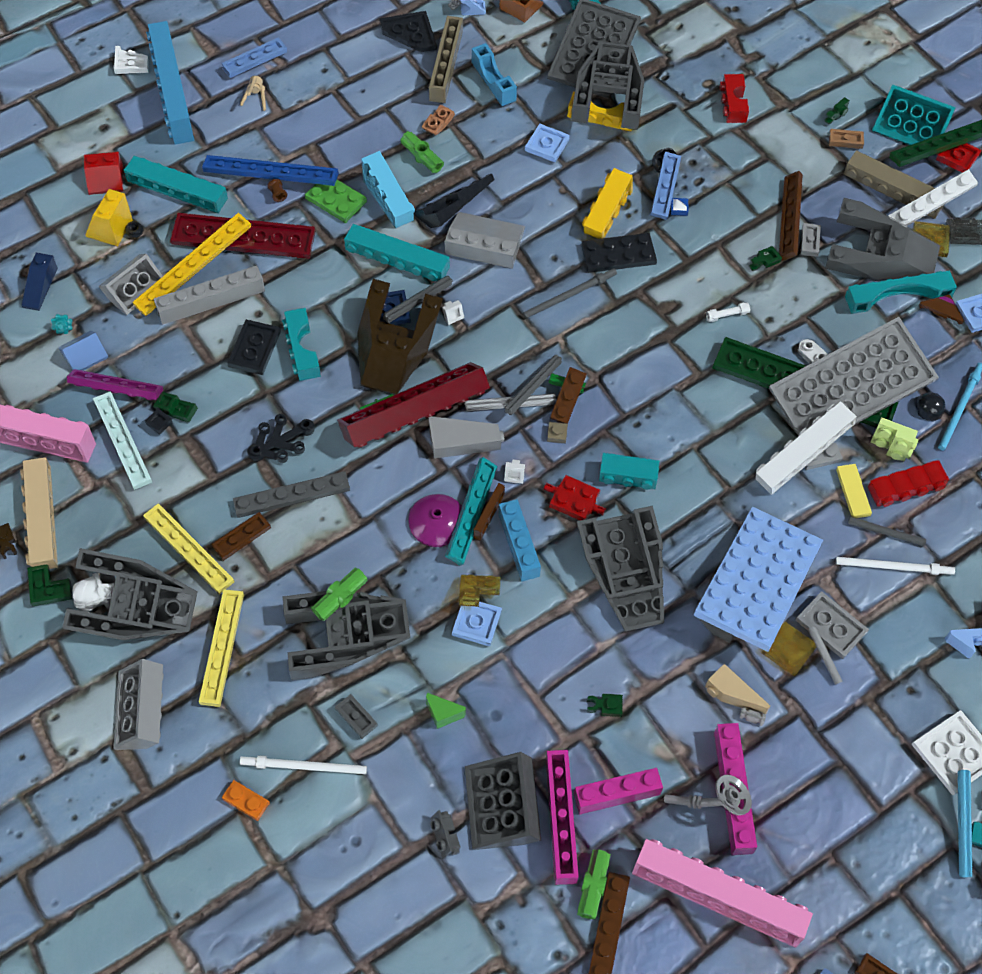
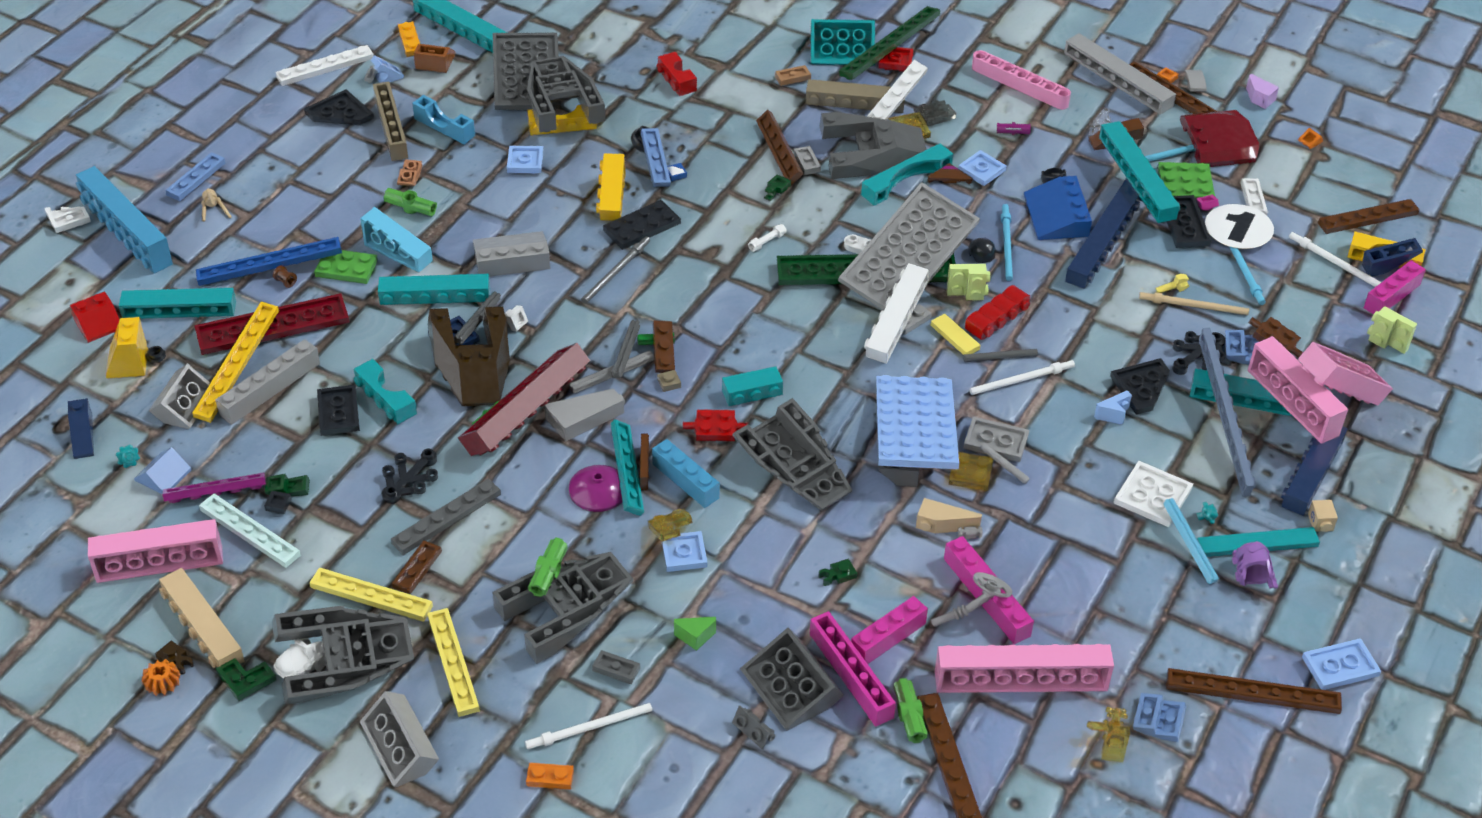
camera: 25 degrees left, 15 degrees down
black wedge [414,173,495,228] -> none
white tile [504,459,525,484] -> none
dark green plate [824,97,850,125] -> none

